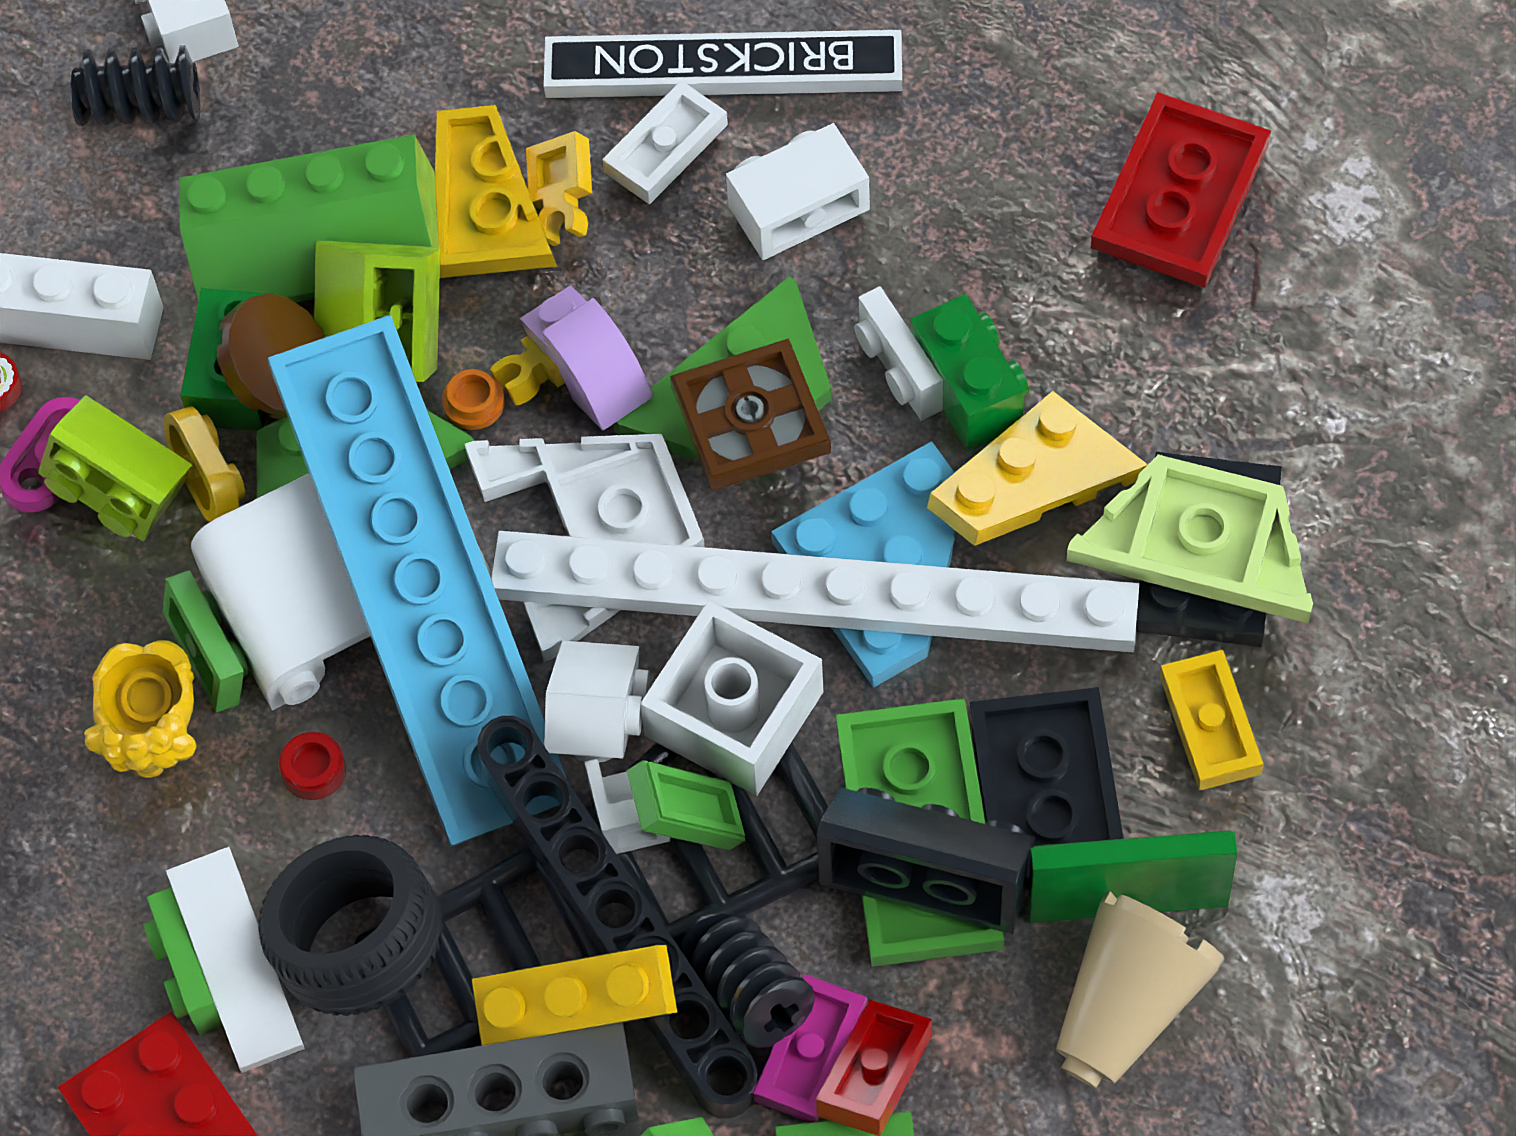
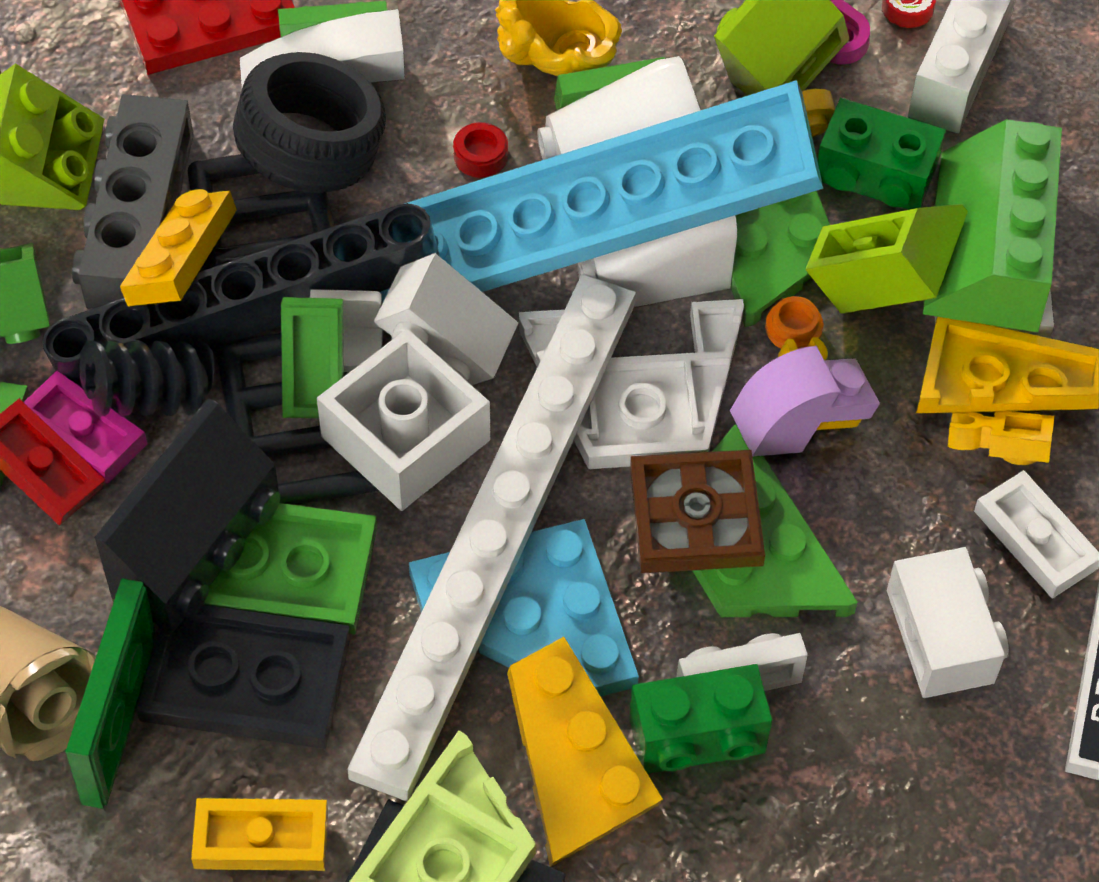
camera: 100 degrees right, 5 degrees down
reddish brown tile [217,293,325,419] -> none

